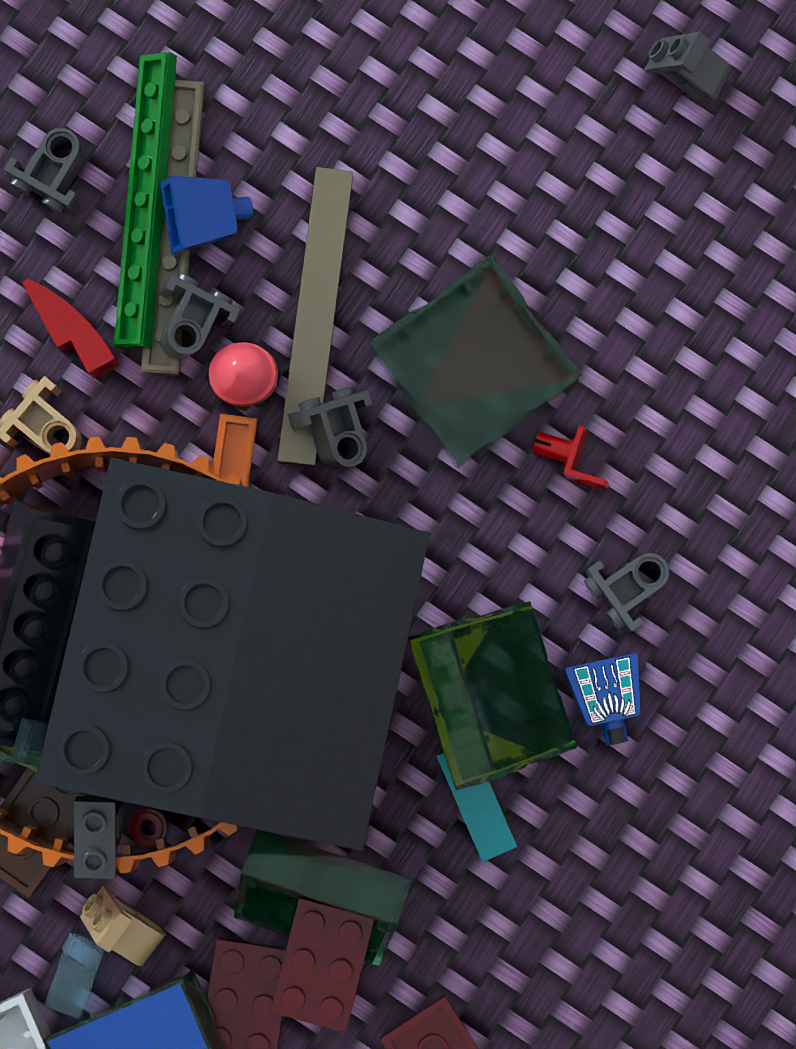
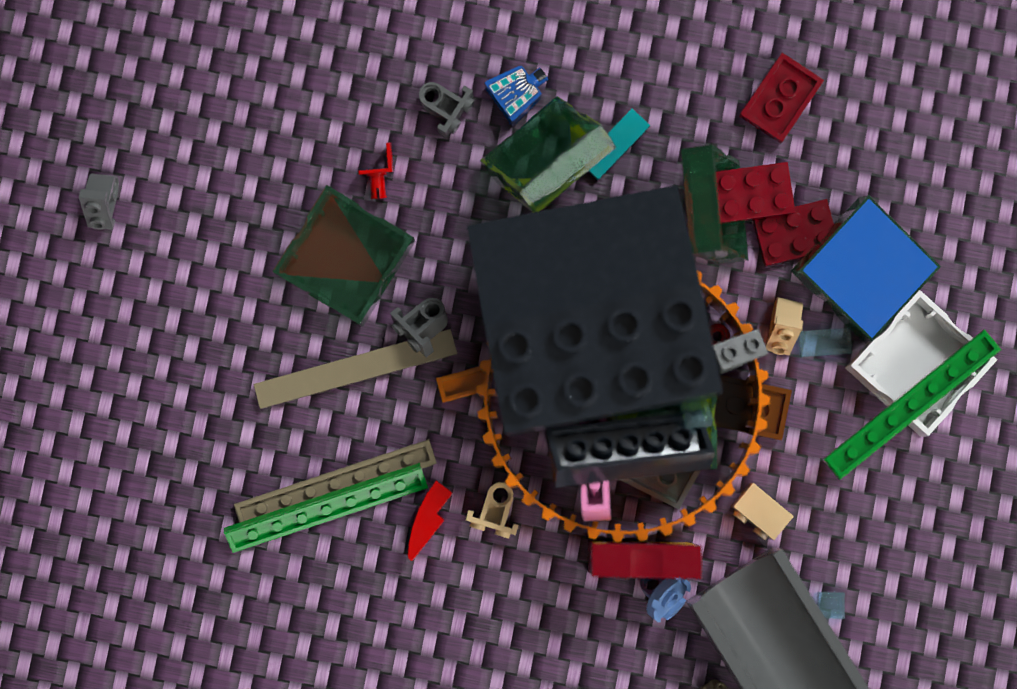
camera: 110 degrees left, 0 degrees up
dark grey pin [3,128,85,215] -> none
dark grey pin [159,274,240,360] -> none
blue torso [160,176,253,254] -> none
coral hair [206,342,281,411] -> none

